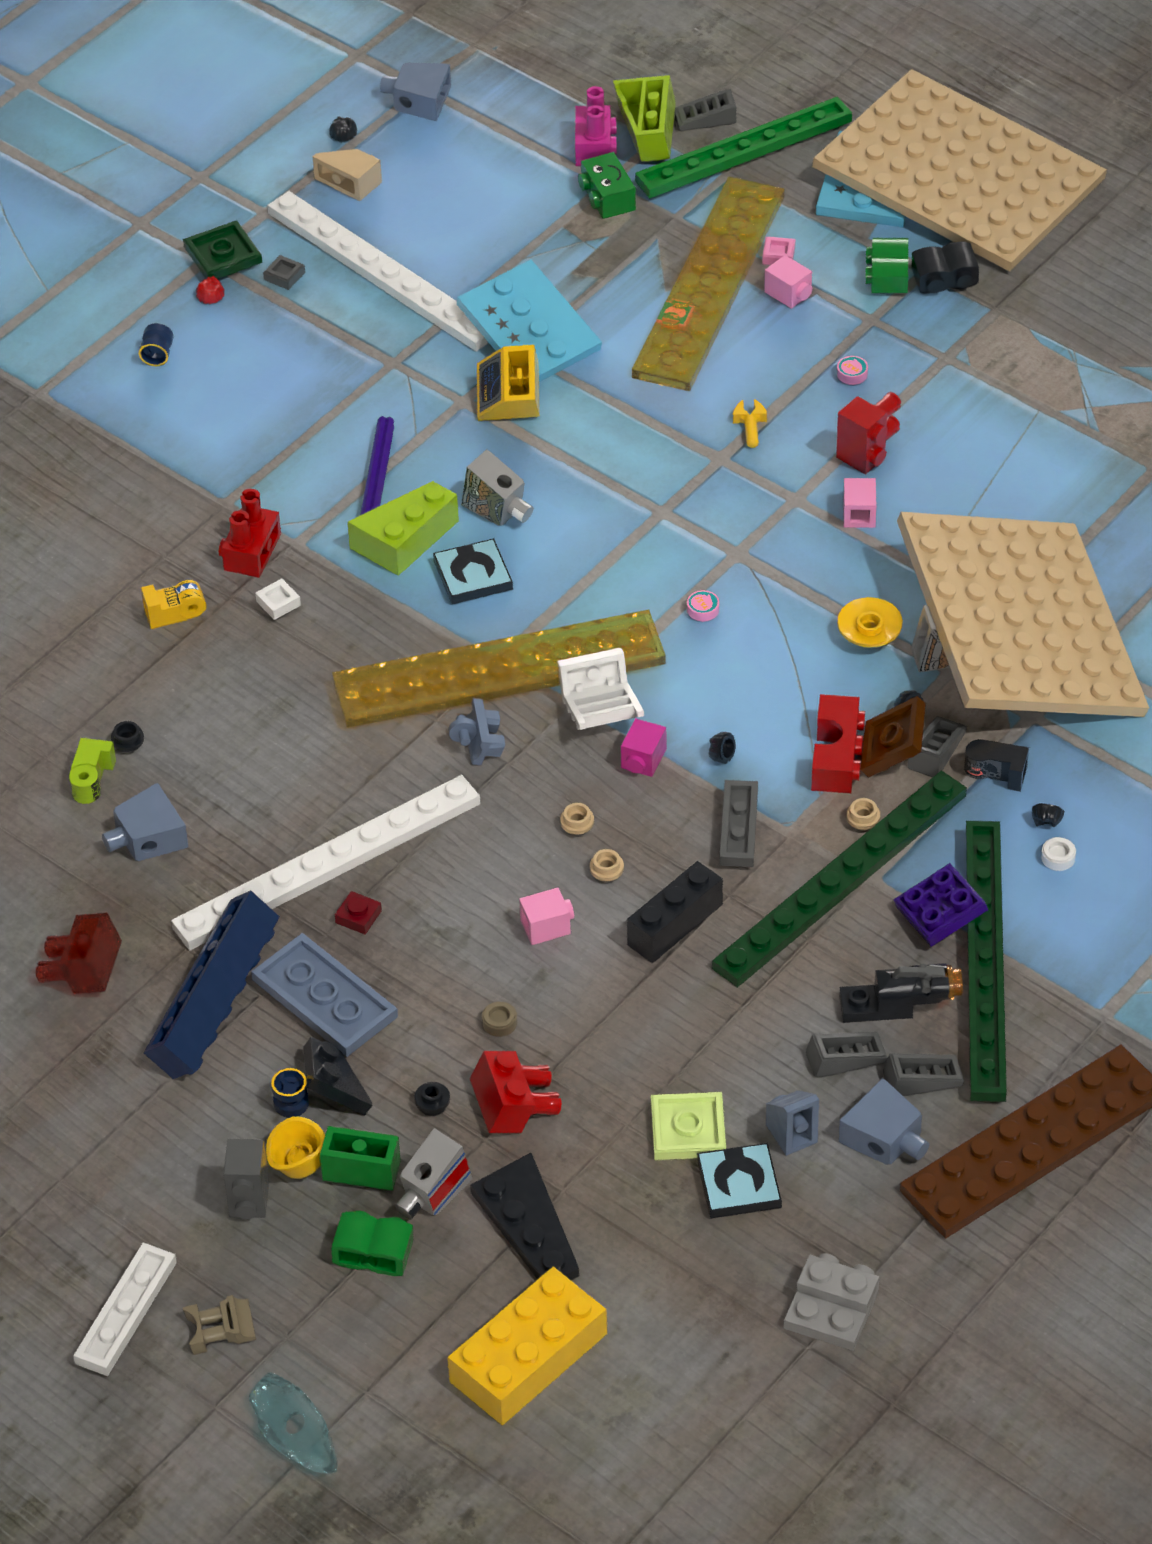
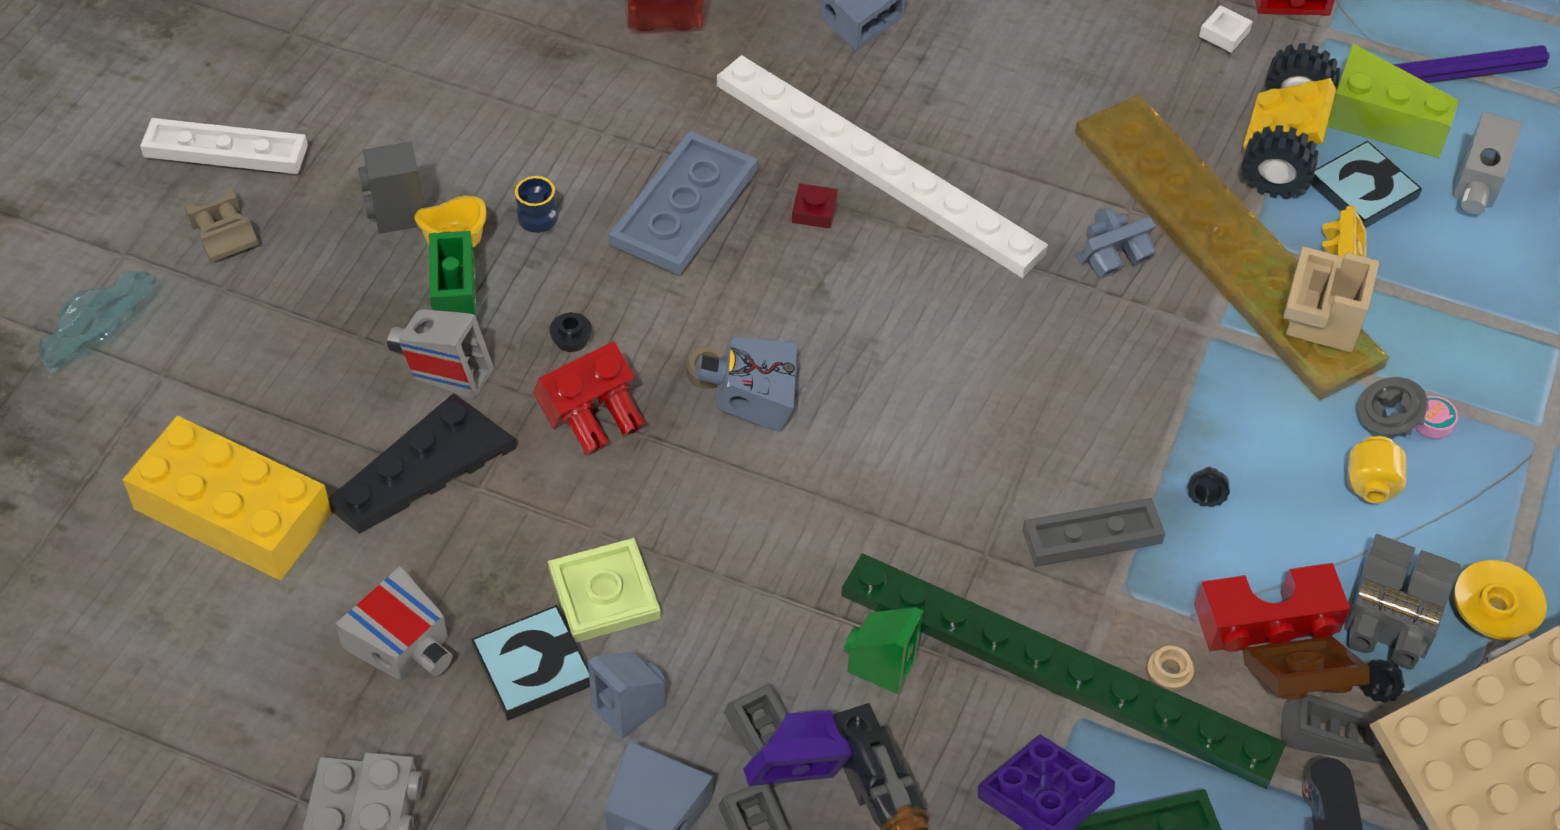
camera: 70 degrees right, 5 degrees up
dark blue brick [143,890,280,1079] -> none
black wing [303,1037,373,1115] -> none
green brick [331,1210,414,1276] -> none
bright pink brick [519,888,574,945] -> none
white plate [557,648,644,730] -> none
tan plate [560,803,594,835] -> none
tan plate [590,849,624,881] -> none
dark pink brick [621,718,667,777] -> none
black brick [627,861,723,964] -> none
none -> light grey torso [335,566,452,680]
none -> sand blue torso [695,337,797,432]
none -> dark purple slope [743,710,853,786]
none -> green slope [844,607,923,694]
none -> plate [1241,43,1340,199]
none -> tan plate [1283,246,1380,353]
none -> yellow plate [1322,205,1367,263]
none -> dark grey hips [1345,534,1461,670]
none -> yellow head [1347,436,1407,504]
none -> dark grey gear [1358,377,1429,440]

